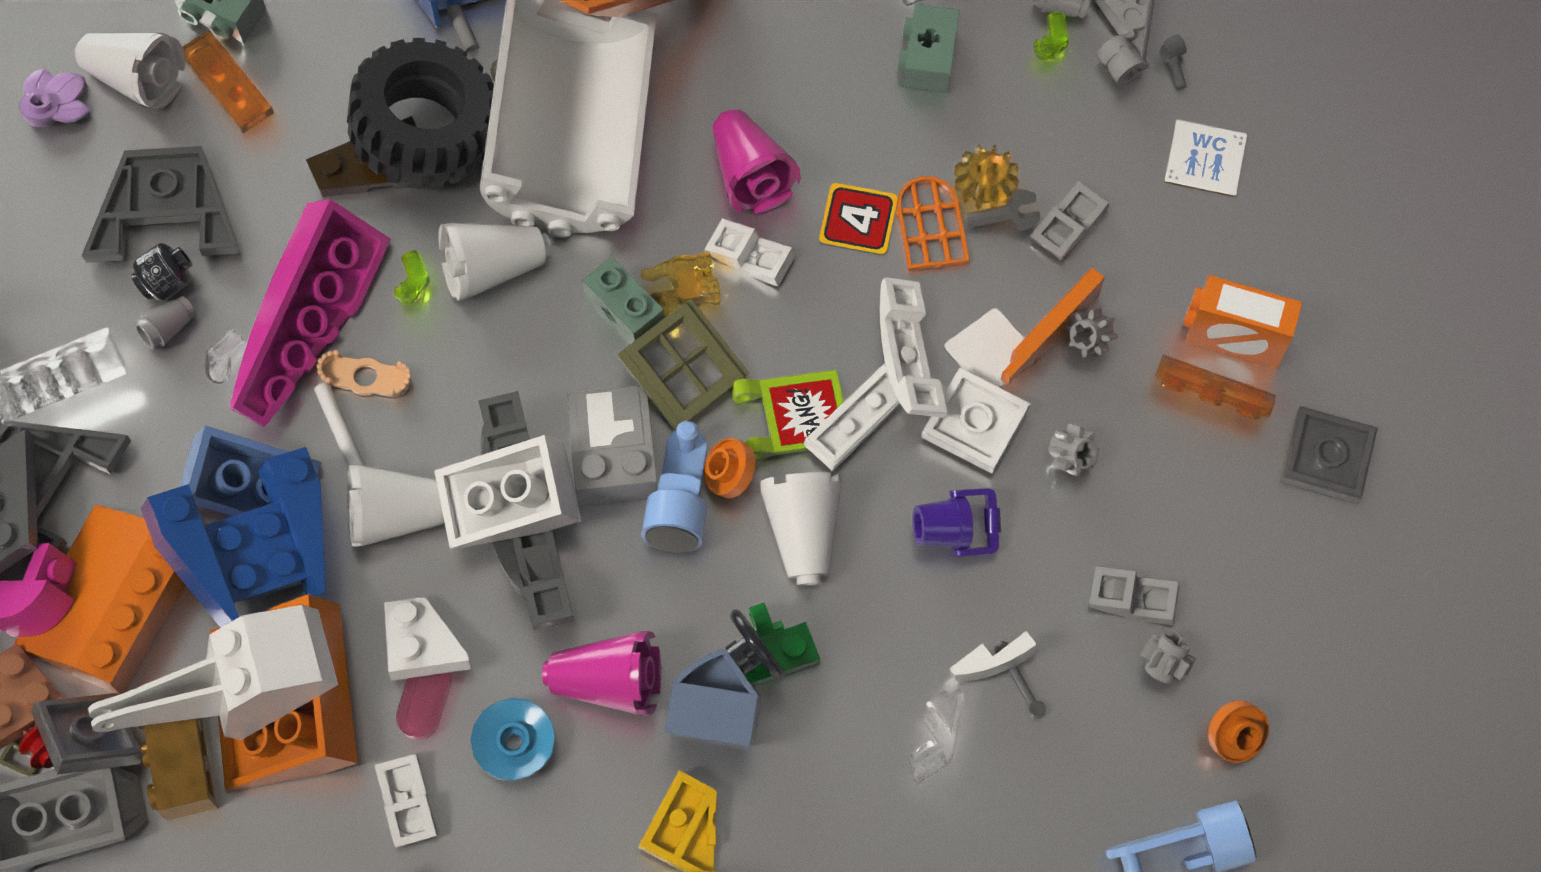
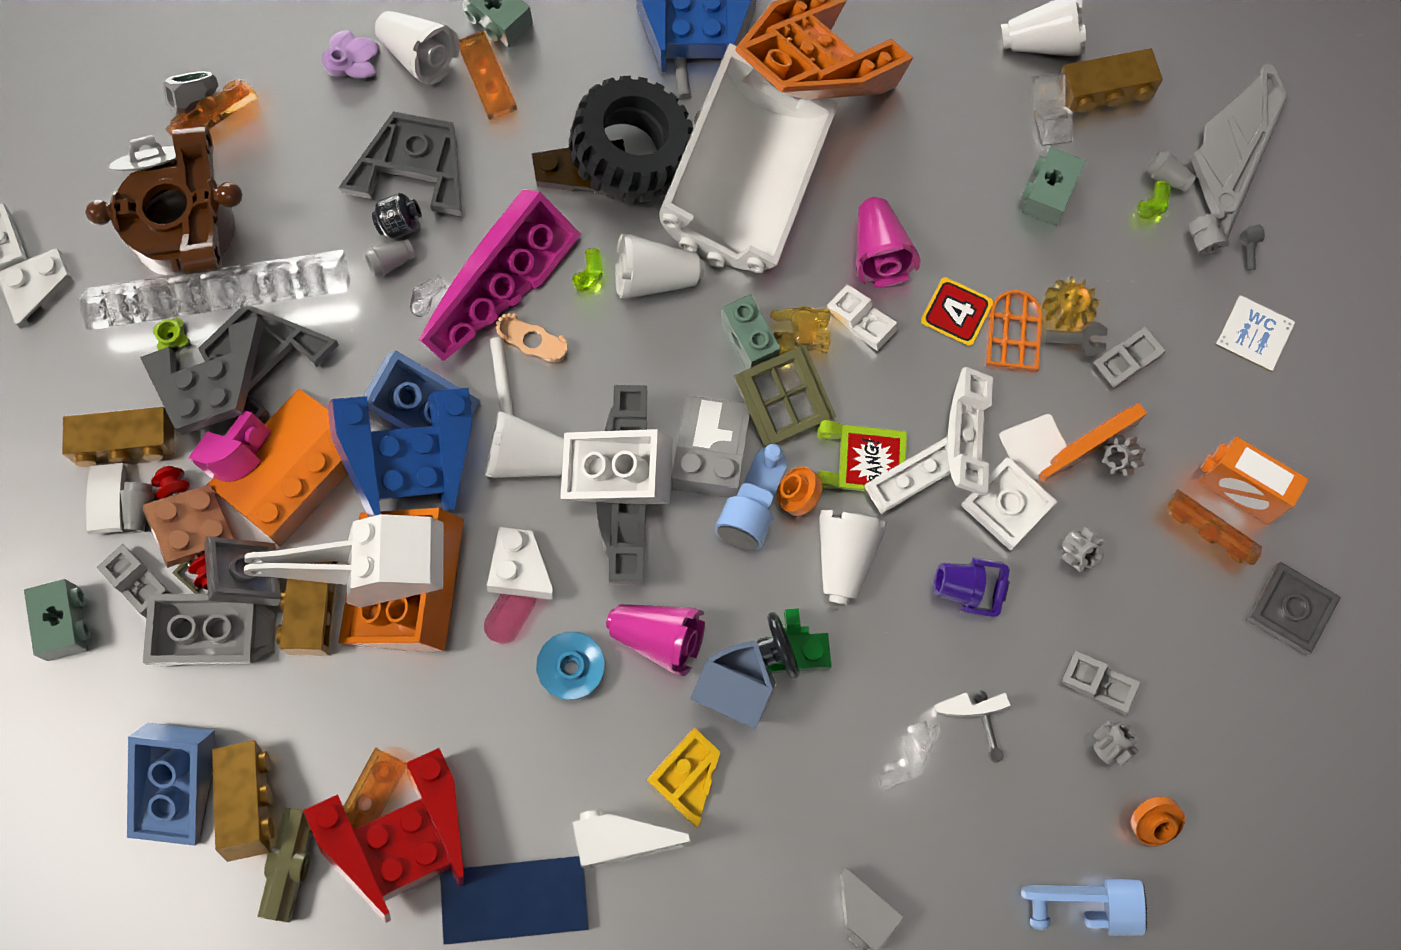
camera: 15 degrees right, 5 degrees up
white slope [374,753,437,848] -> none

